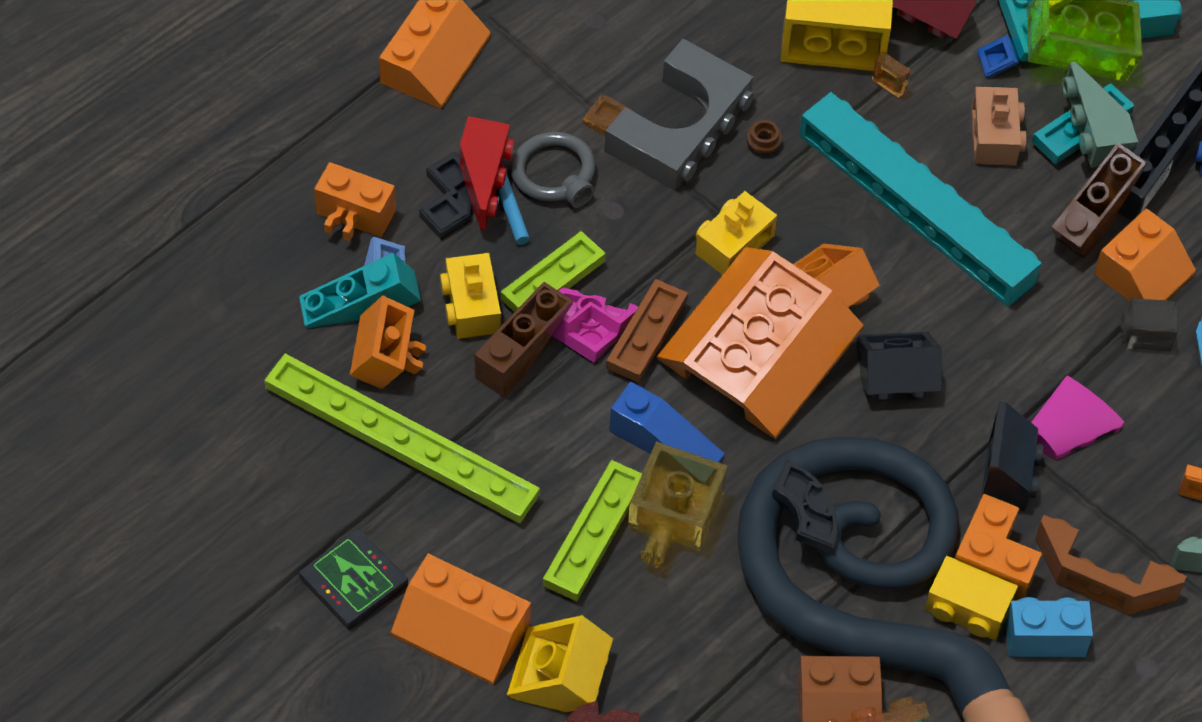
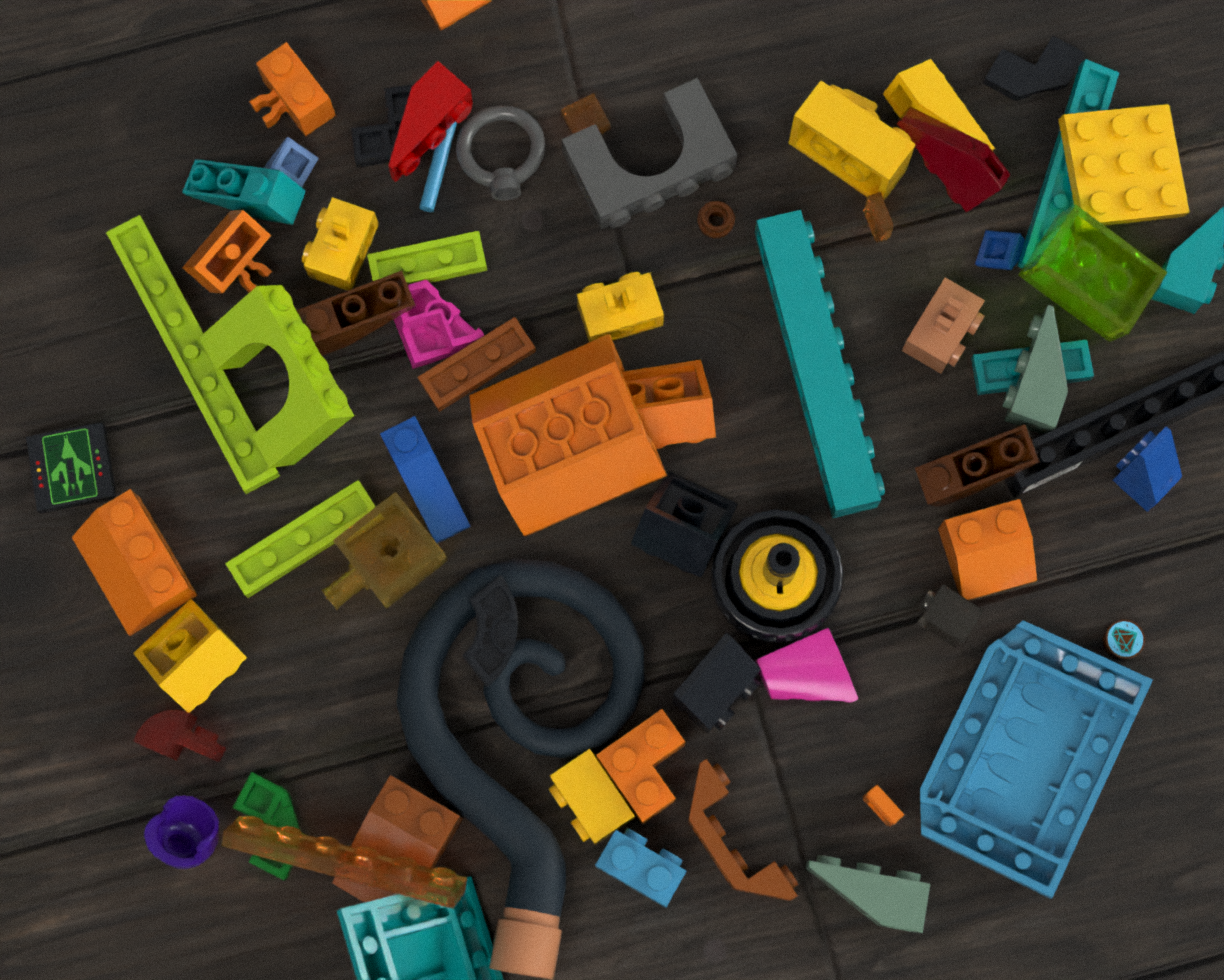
camera: 35 degrees right, 20 degrees up
none -> lime arch [199,285,354,468]
none -> black wheel [711,509,844,644]

